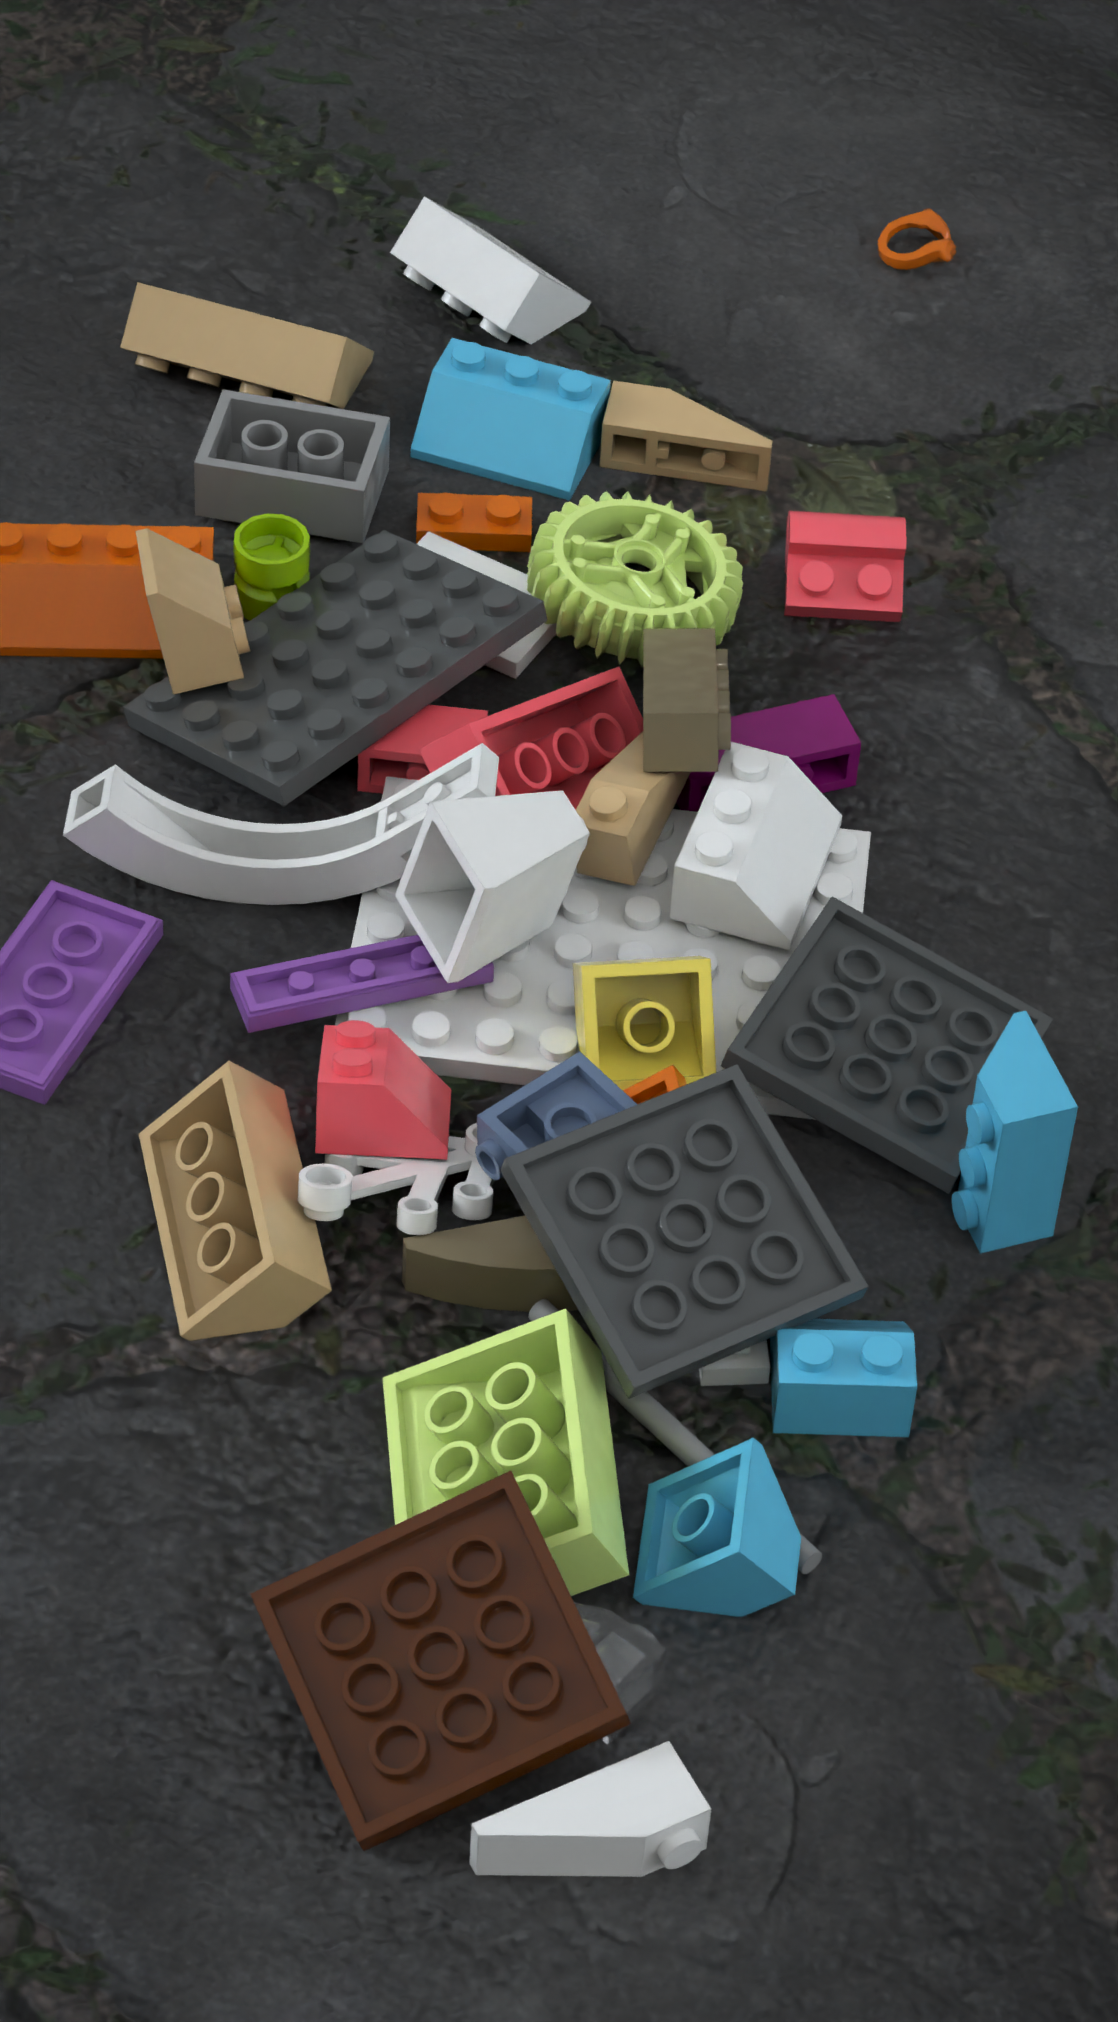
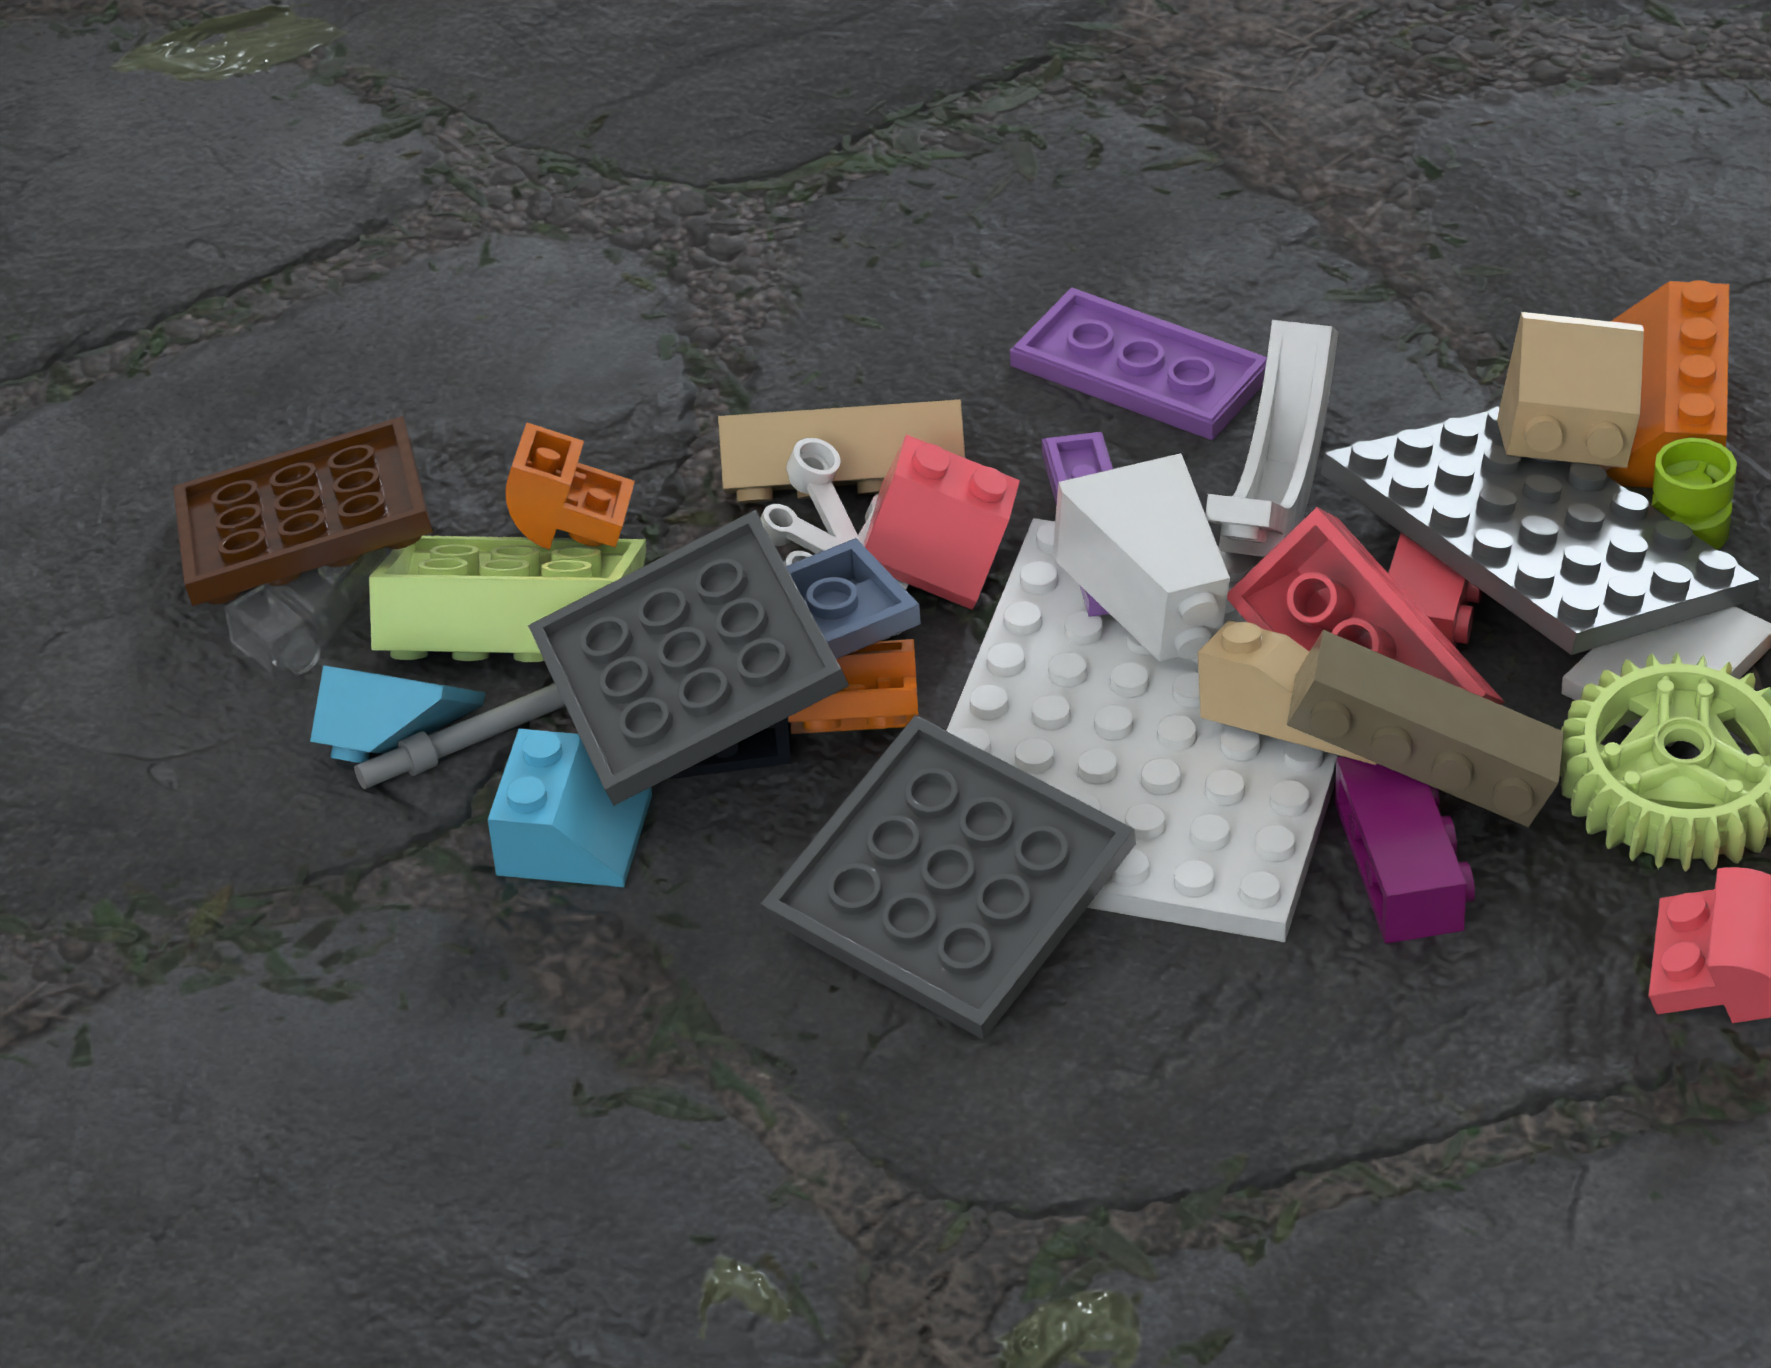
camera: 105 degrees right, 5 degrees down
white slope [469,1741,711,1877] -> none
light yellow slope [572,956,716,1091] -> none
white slope [670,742,842,950] -> none
medium azure slope [952,1011,1078,1254] -> none
none -> orange brick [506,422,635,550]

